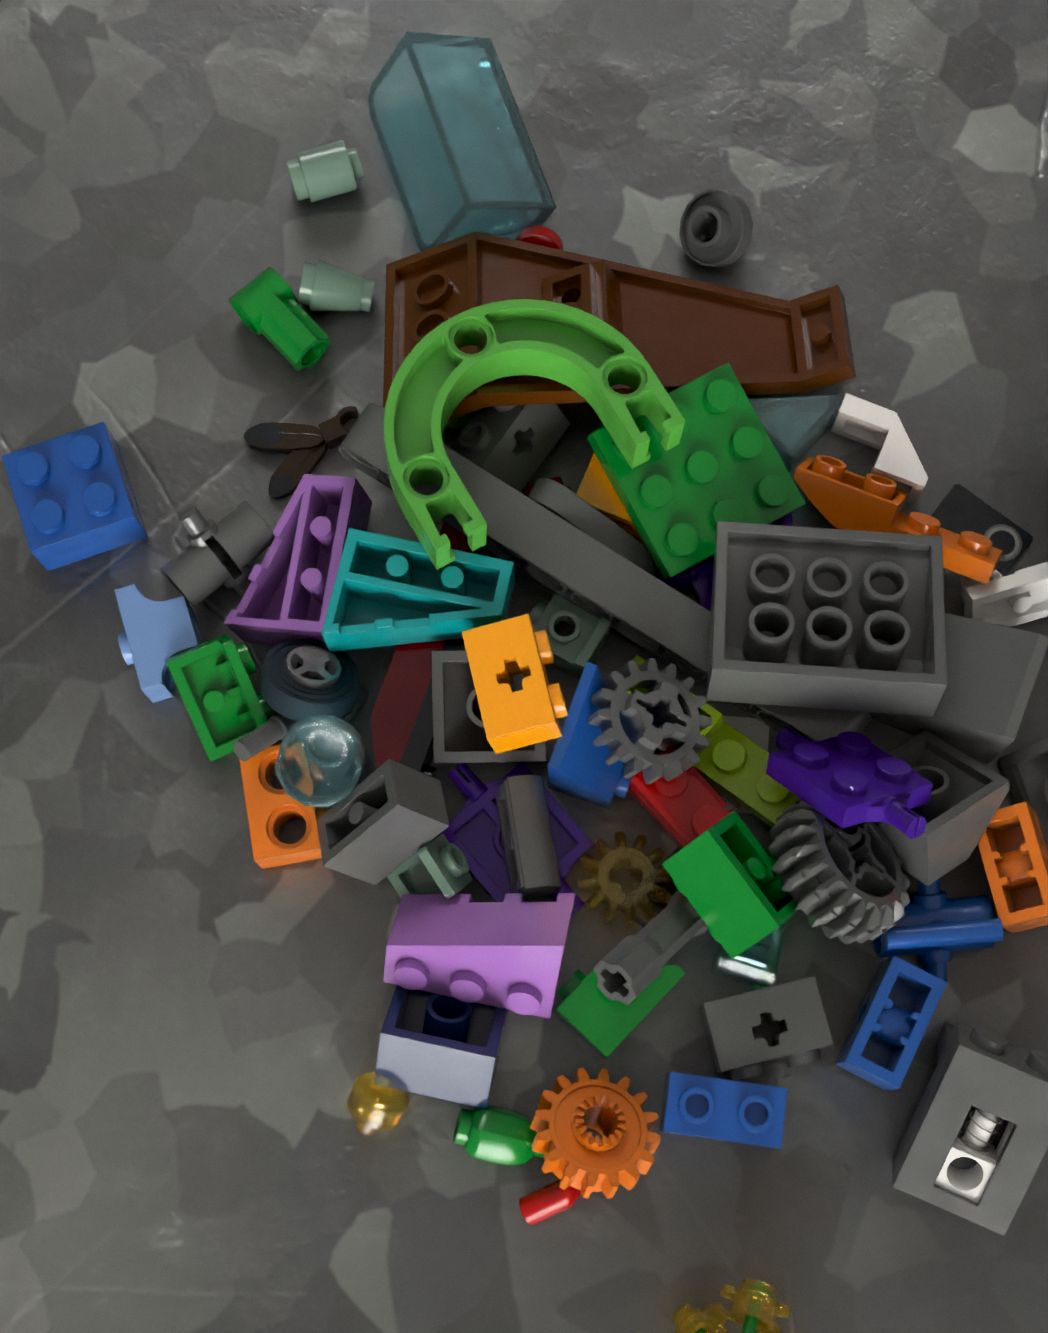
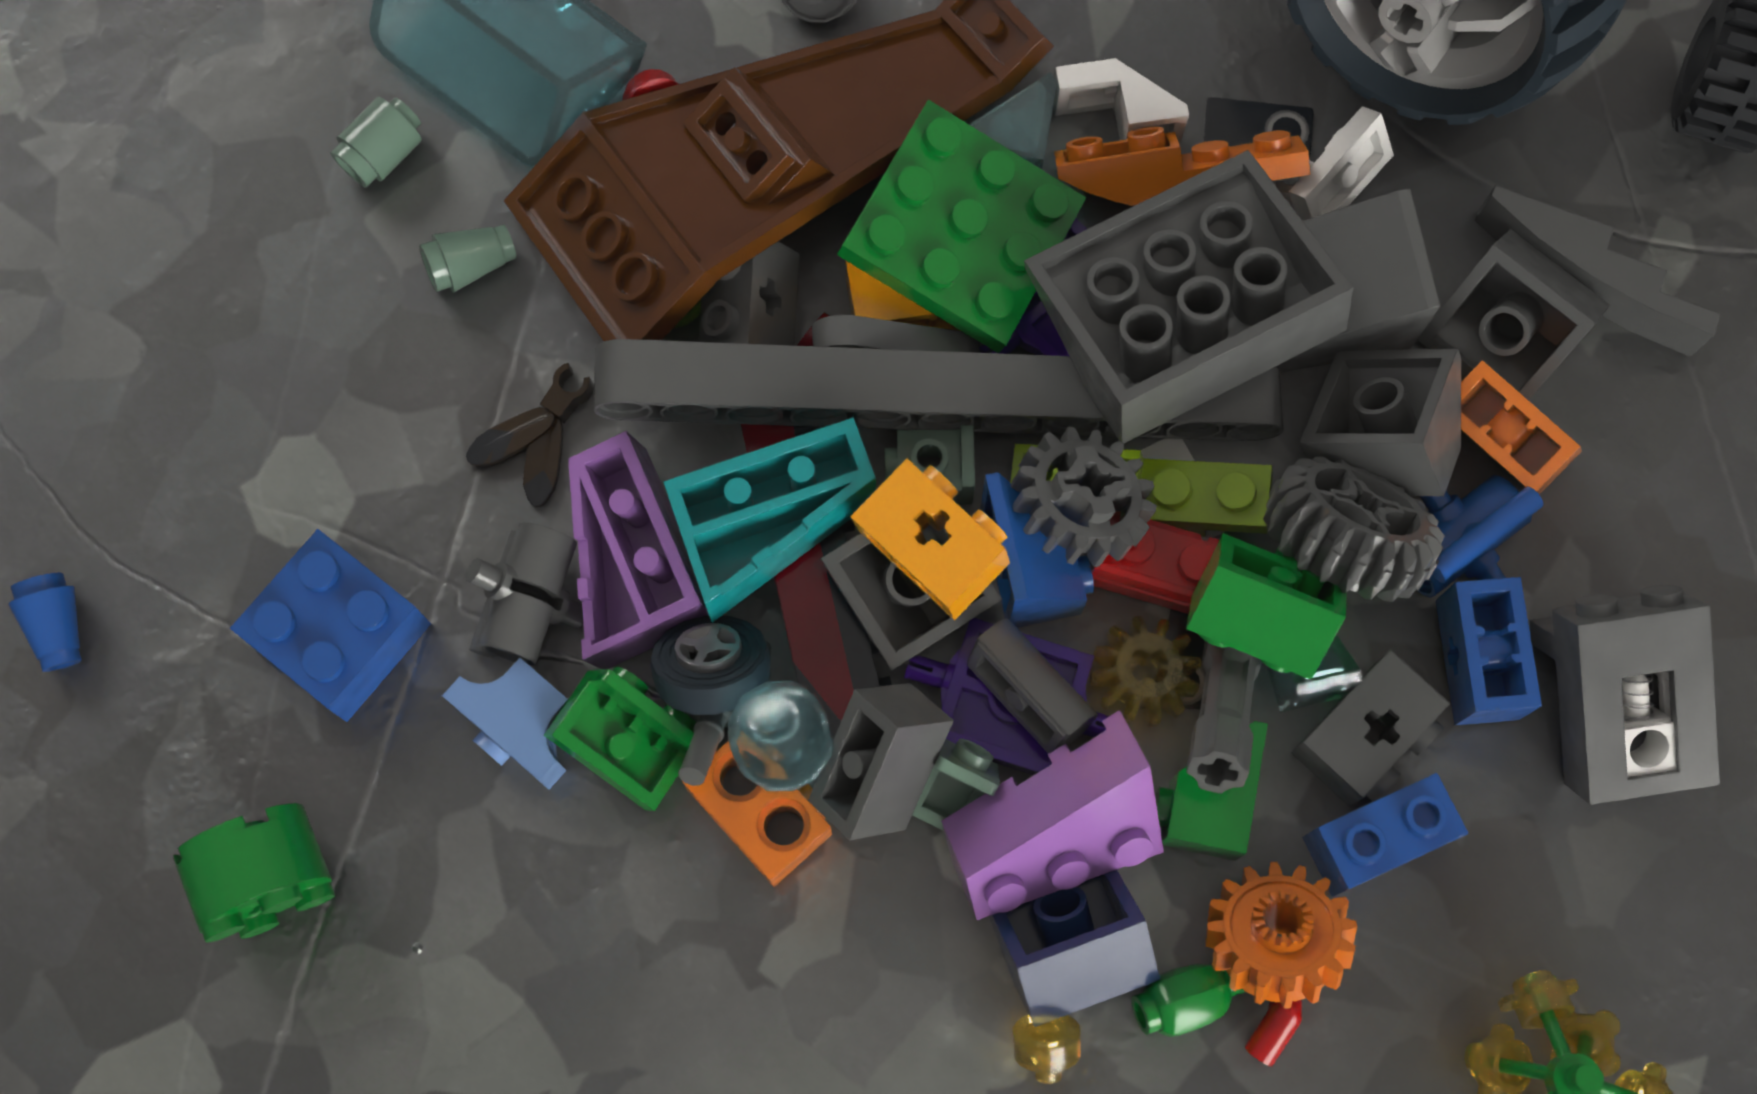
camera: 35 degrees left, 0 degrees up
green piece [229,267,331,371] -> none
bright green piece [383,299,686,570] -> none
dark purple plate [766,727,933,839] -> none

